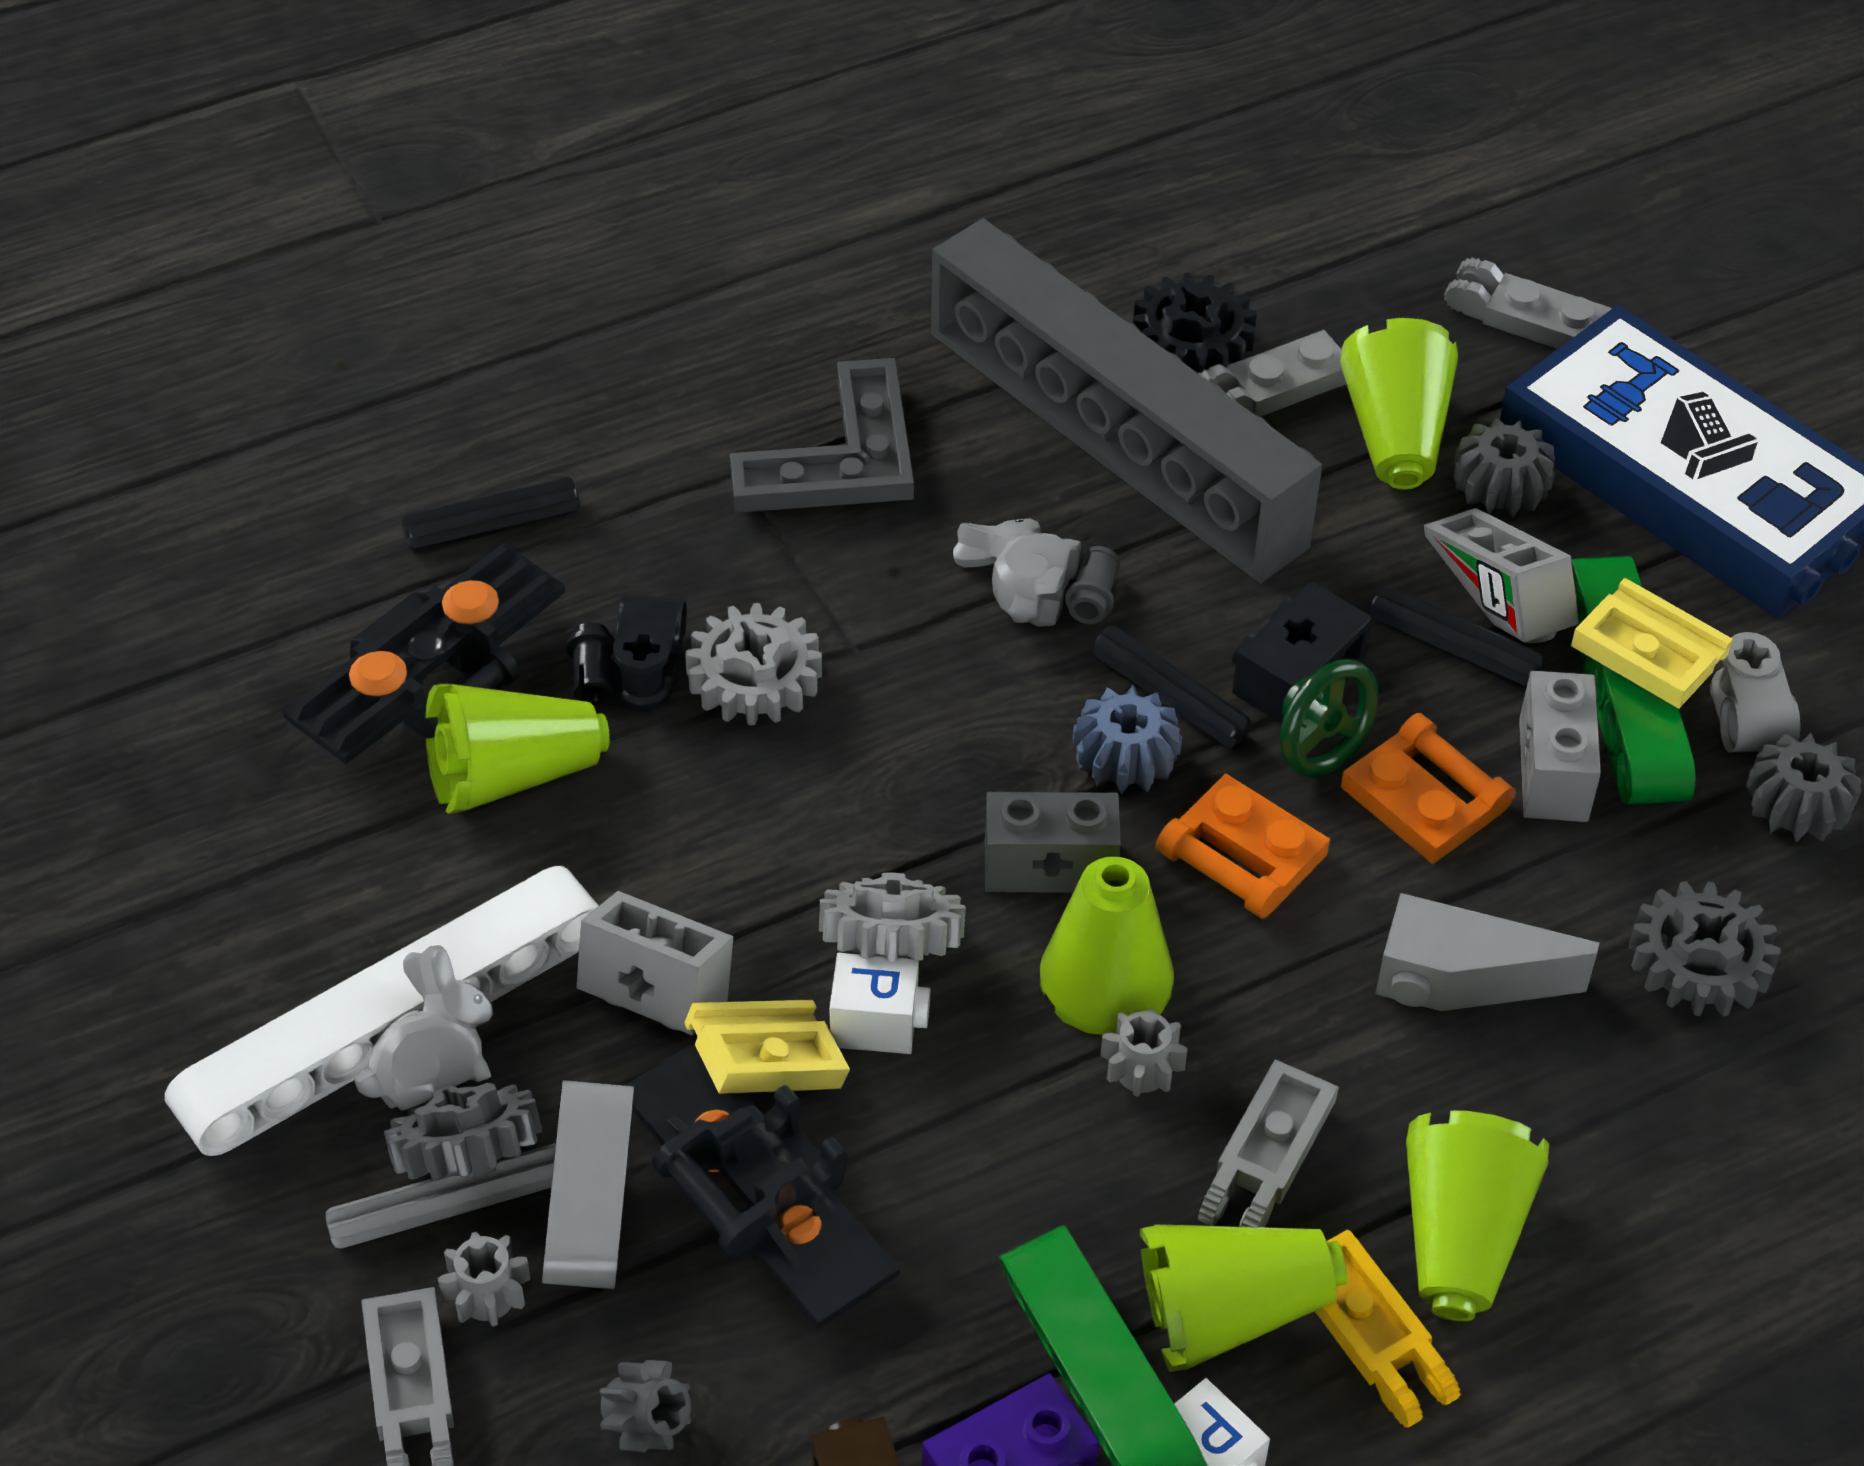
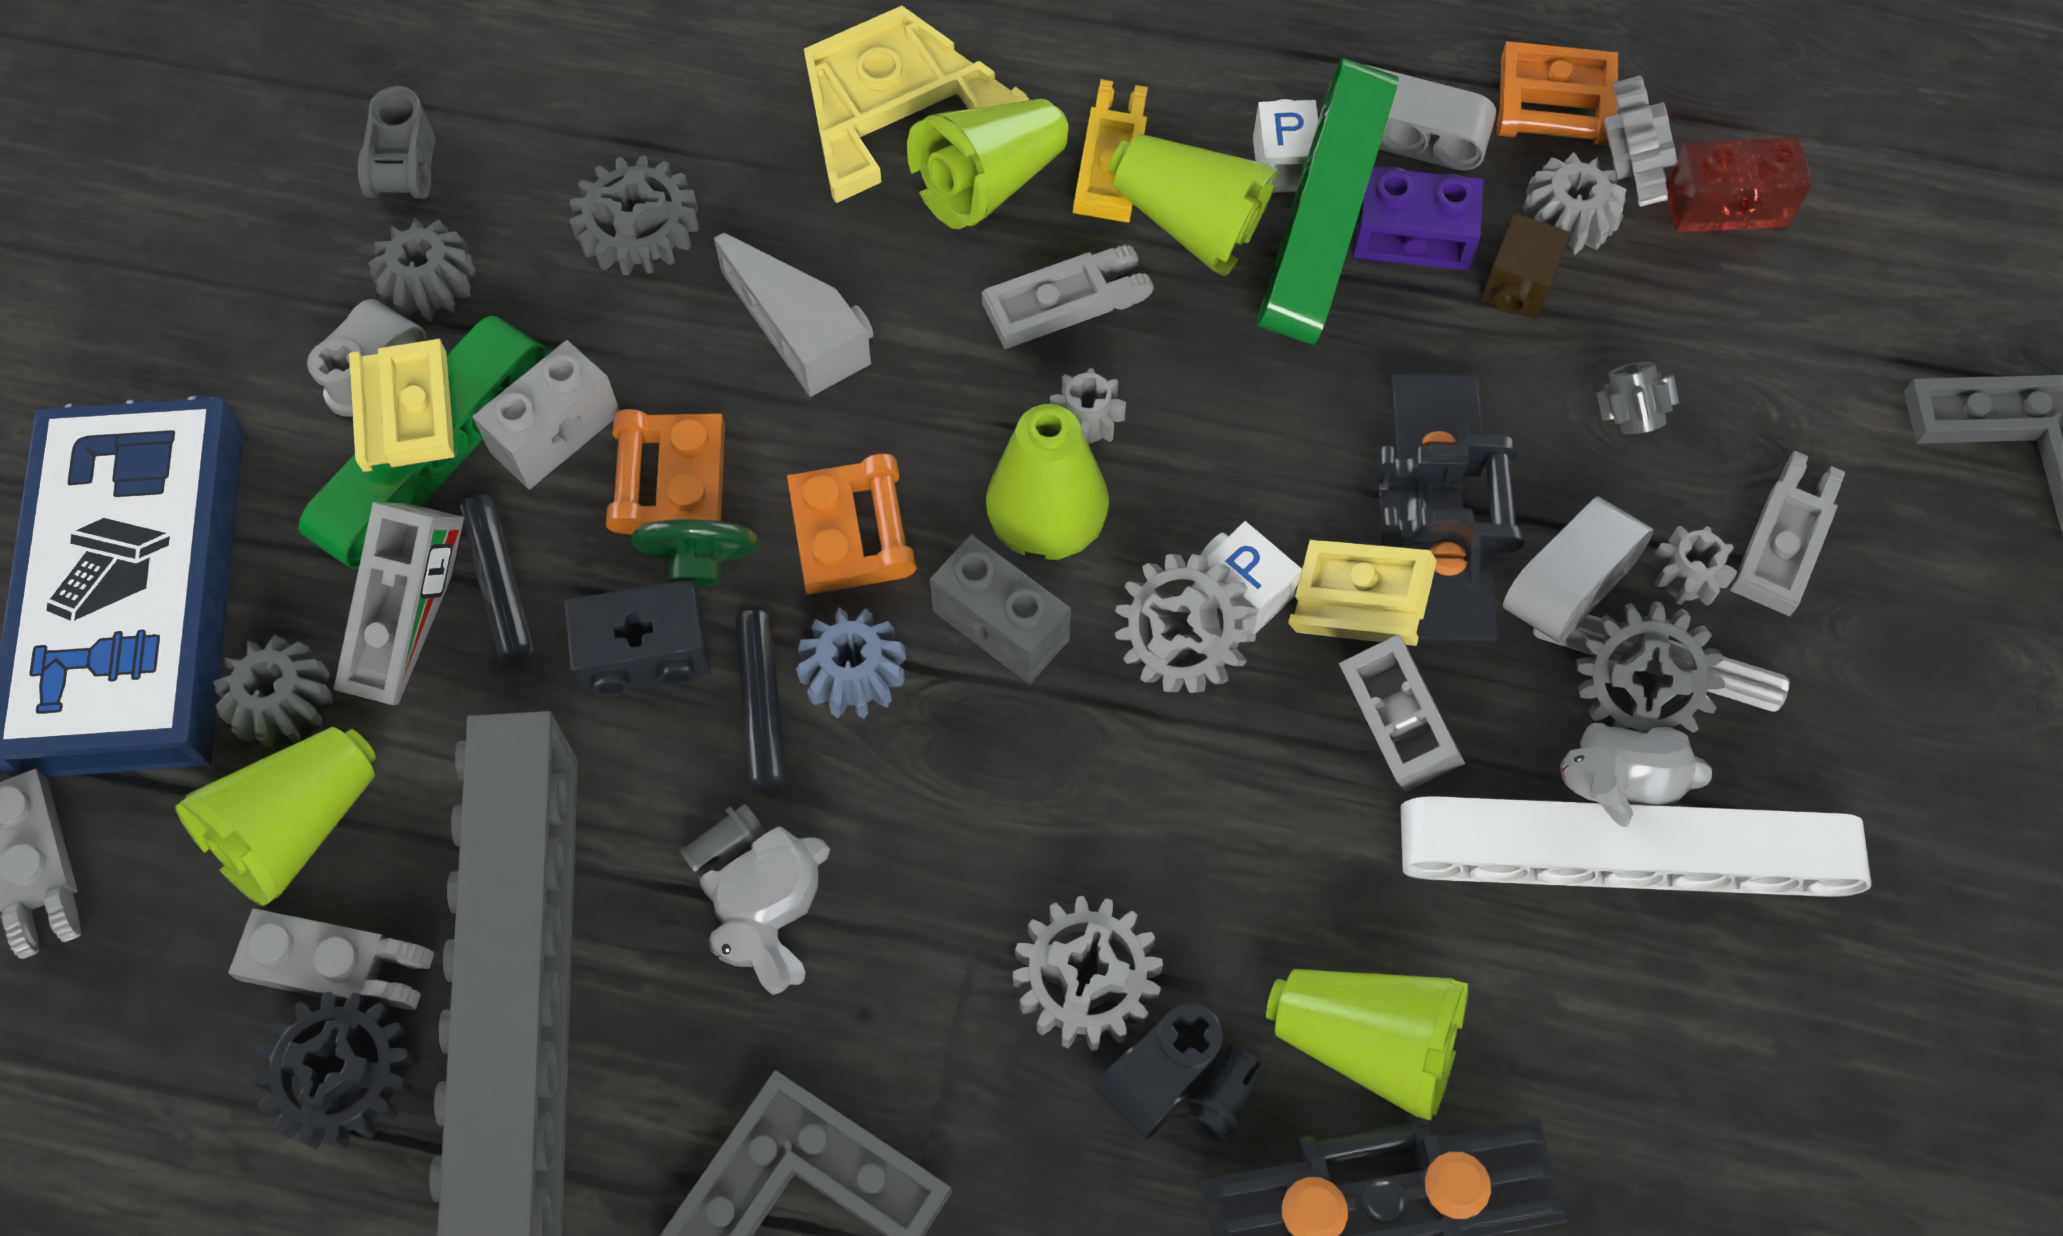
camera: 140 degrees left, 15 degrees up
none -> light yellow wing [804,6,1029,203]

